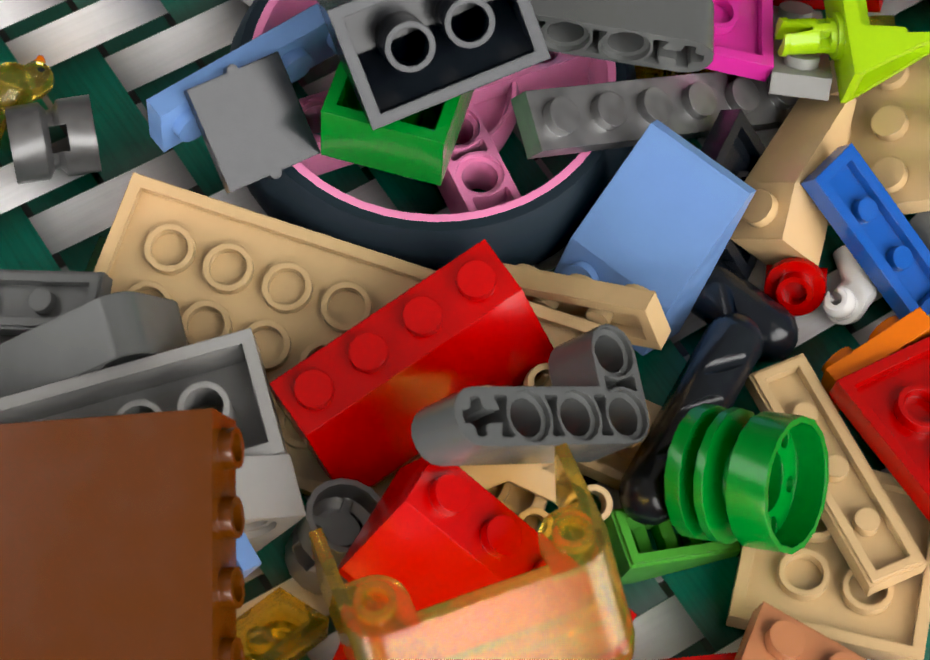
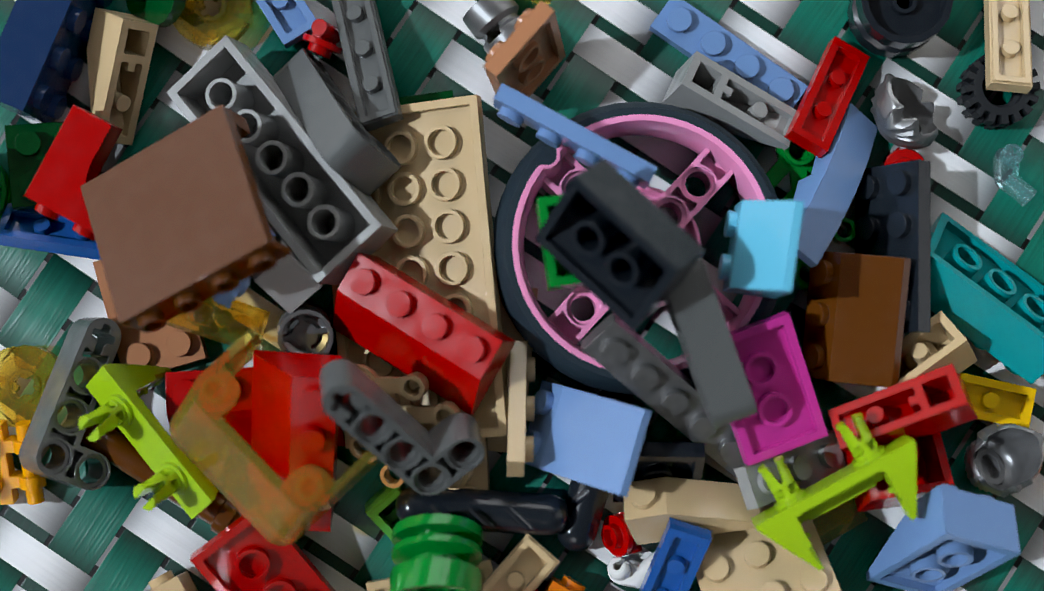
camera: 70 degrees right, 25 degrees up
piece [183,52,321,194] -> none
none -> nougat plate [483,0,566,97]

